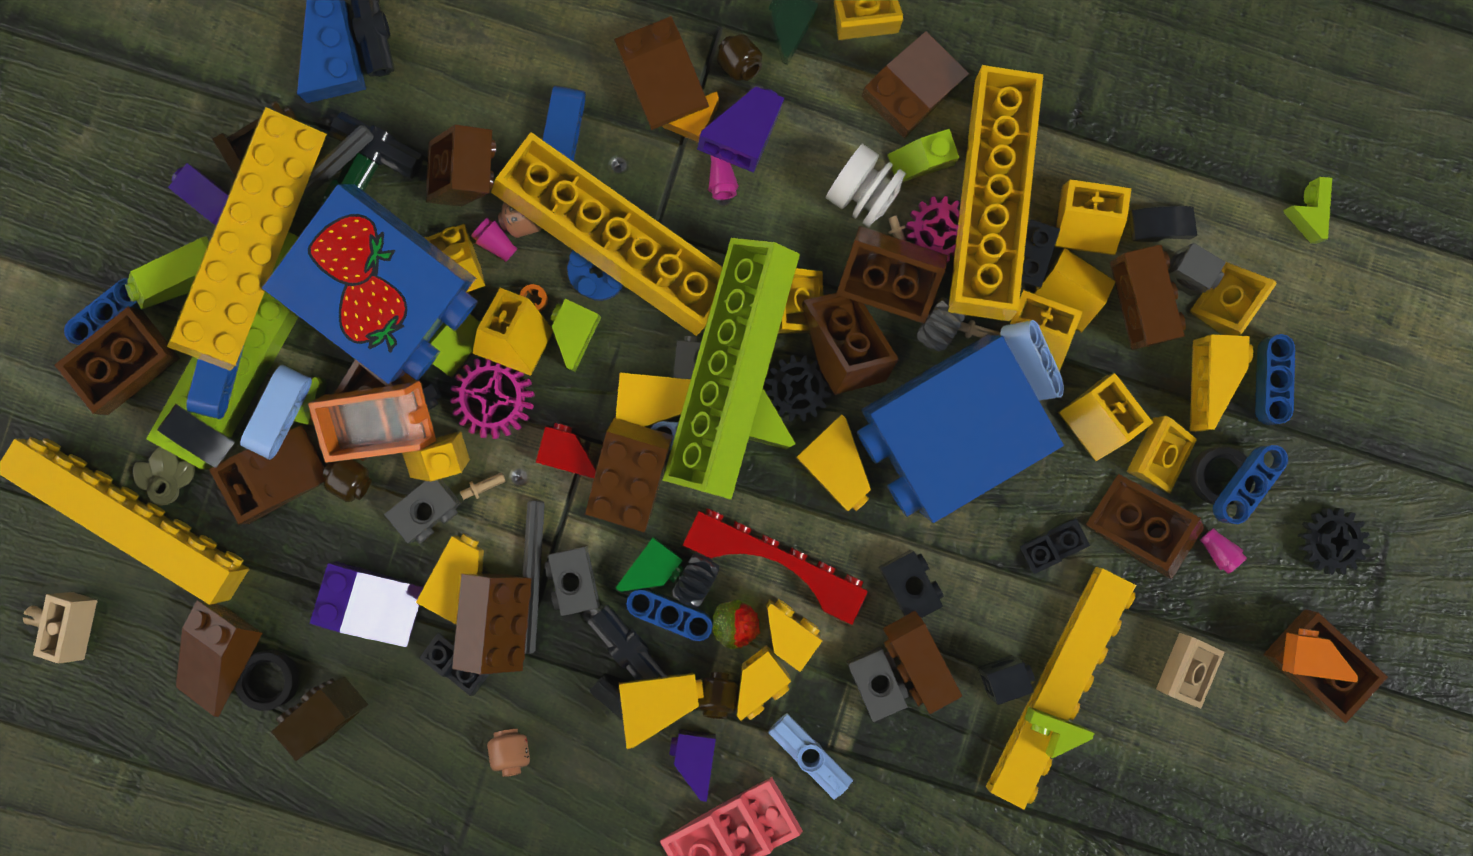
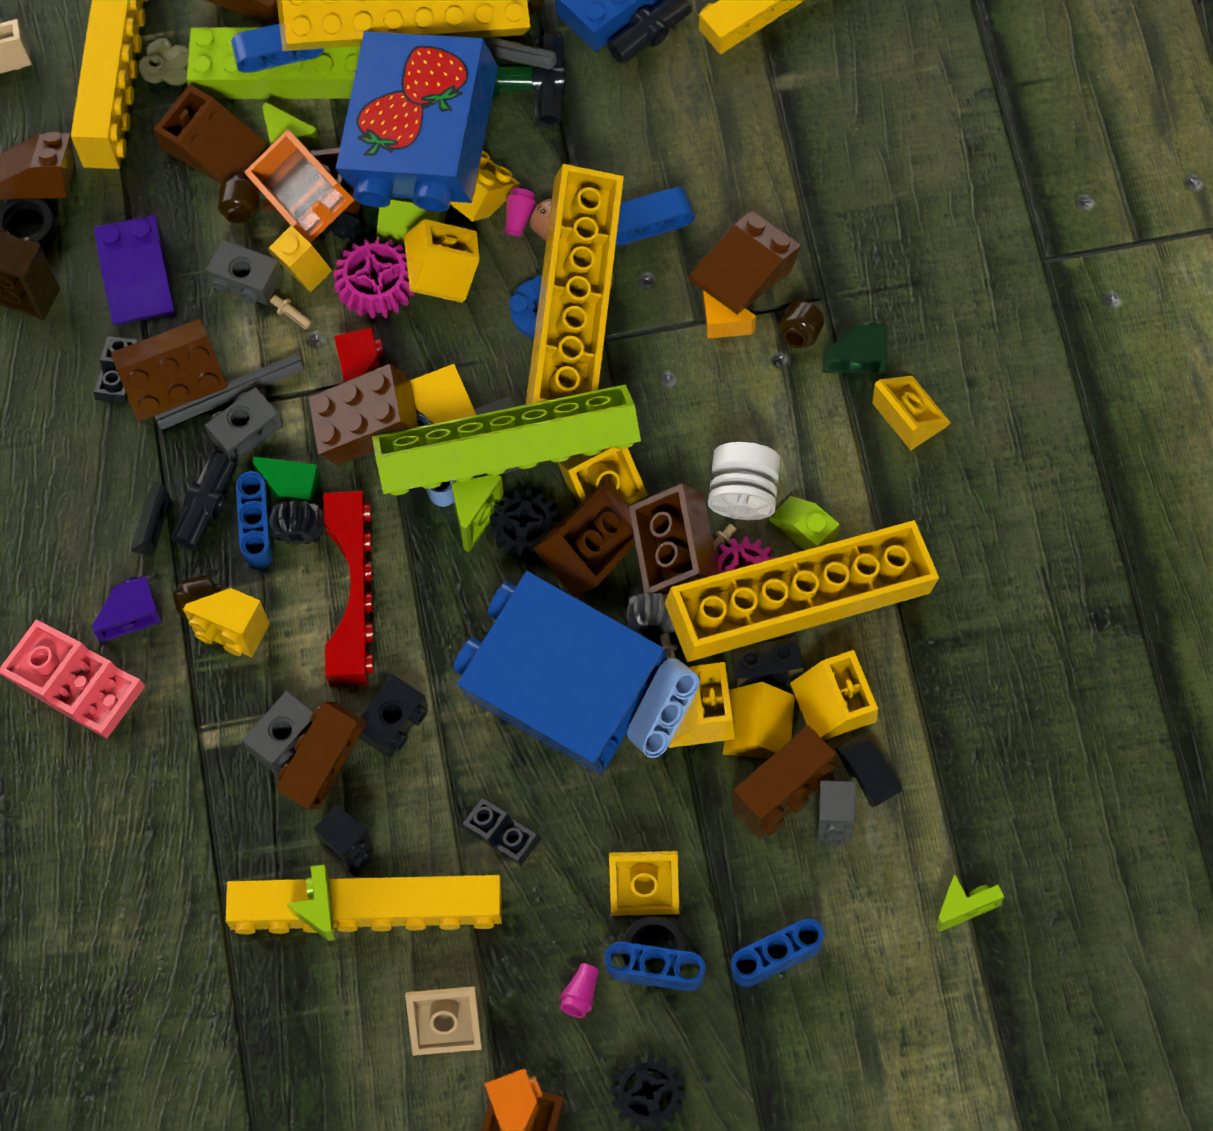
camera: 70 degrees right, 20 degrees down
black slope [157,404,234,468] -> none
light blue beam [240,365,312,460] -> none
yellow slope [416,533,484,624] -> none
reddish brown brick [426,124,496,207] -> none
nougat head [487,729,530,777] -> none
orange bush [520,284,548,312] -> none
lime slope [550,299,601,372] -> none
yellow slope [619,673,704,749] -> none
dark purple slope [697,86,784,173] -> none
dark pink cone [708,156,739,200] -> none
piece [713,600,761,649] -> none
yellow slope [766,599,822,672] -> none
light blue piece [768,713,853,800] -> none
yellow slope [796,415,871,511] -> none
reddish brown slope [861,31,969,139] -> none
yellow slope [1058,373,1153,461] -> none
reddish brown slope [1086,474,1204,580] -> none
yellow slope [1190,262,1277,336] -> none
yellow slope [1190,334,1253,432] -> none

